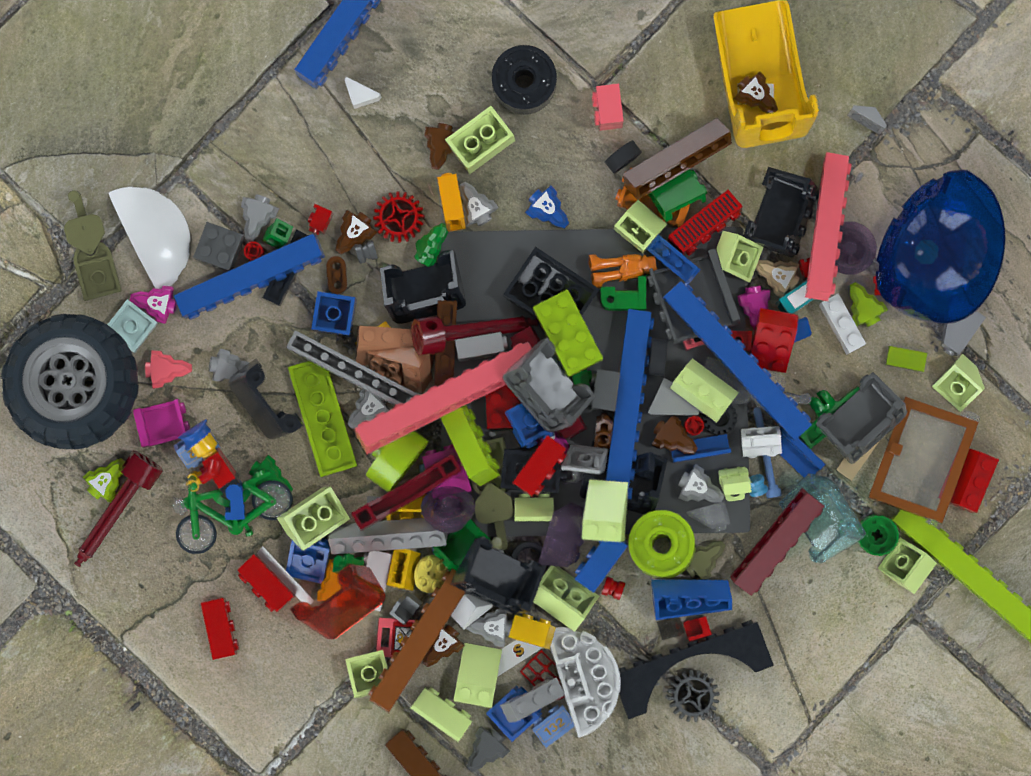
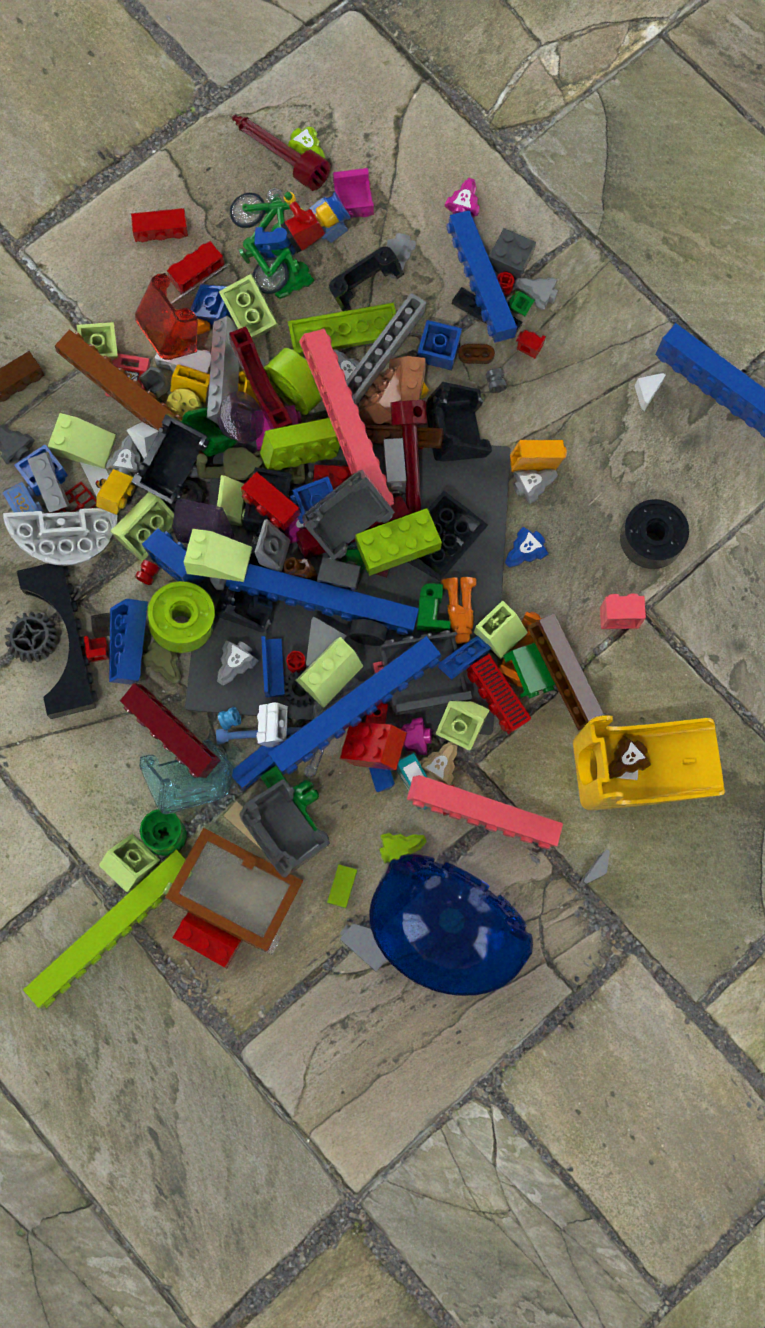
camera: 90 degrees right, 10 degrees down
black wheel [1,314,139,450] -> none
olive plate [64,190,122,301] -> none
light aqua plate [107,299,158,353] -> none
white brick [108,187,191,289] -> none
coral rock [145,350,192,389] -> none
green brick [332,553,364,578] -> none
reddish brown rock [335,210,378,255] -> none
red gear [373,191,425,243] -> none
yellowish green slope [411,686,473,742] -> none
green rock [414,223,448,267] -> none
reddish brown rock [422,624,465,667] -> none
reddish brown rock [425,123,454,170] -> none
yellowish green slope [445,106,515,175] -> none
black tyre [605,140,642,174] -> none
reddish brown rock [652,415,698,455] -> none
clear slope [686,501,731,532] -> none
yellowish green piece [718,466,751,501] -> none
black windscreen [743,167,819,258] -> none
white brick [819,294,866,355] -> none
clear purple wheel [835,222,877,275] -> none
yellowish green slope [932,354,985,412] -> none

